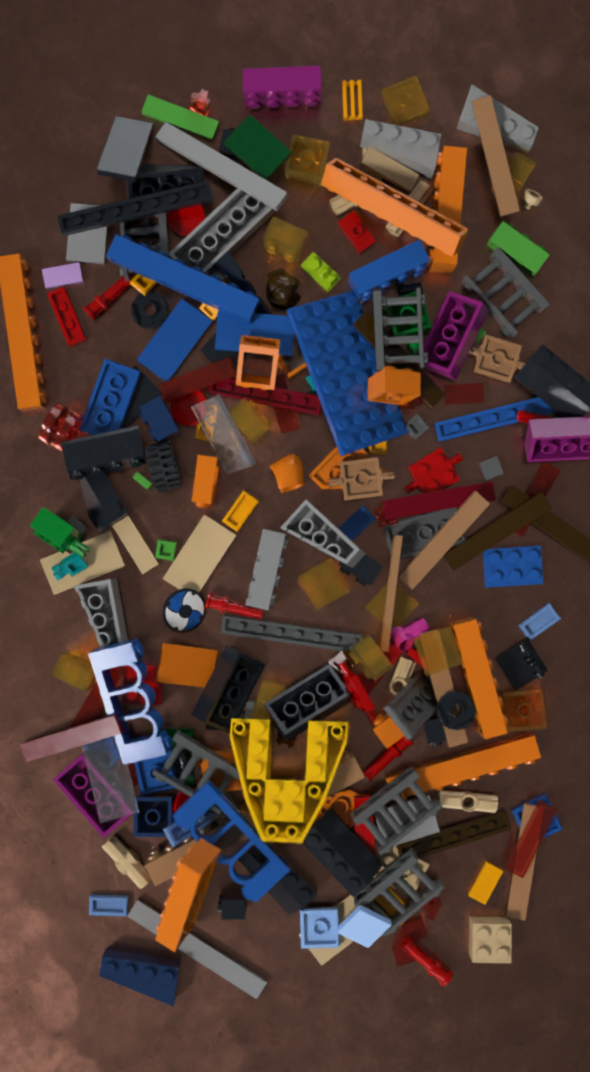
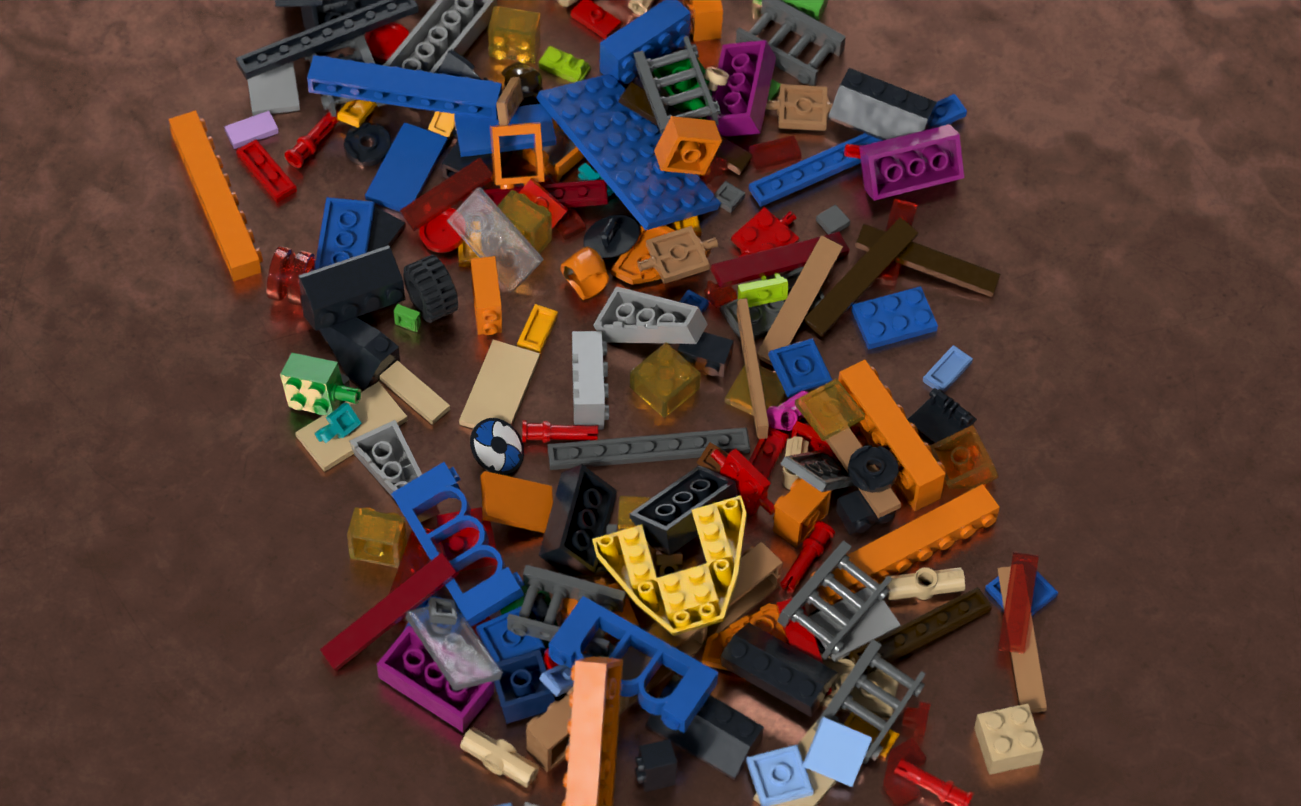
camera: 20 degrees left, 30 degrees down
dark blue brick [139,396,182,442] -> none
bright green tile [155,539,178,561] -> none
clear yellow brick [349,633,393,681] -> none
light orange tile [468,860,503,905] -> none
none -> dark grey tile [428,597,457,625]
none -> medium nougat tile [496,77,523,126]
none -> red plate [515,178,569,229]
none -> black shield [583,215,640,259]
none -> tan tile [704,67,729,91]
none -> lime plate [738,273,788,307]
none -> blue tile [768,338,833,397]

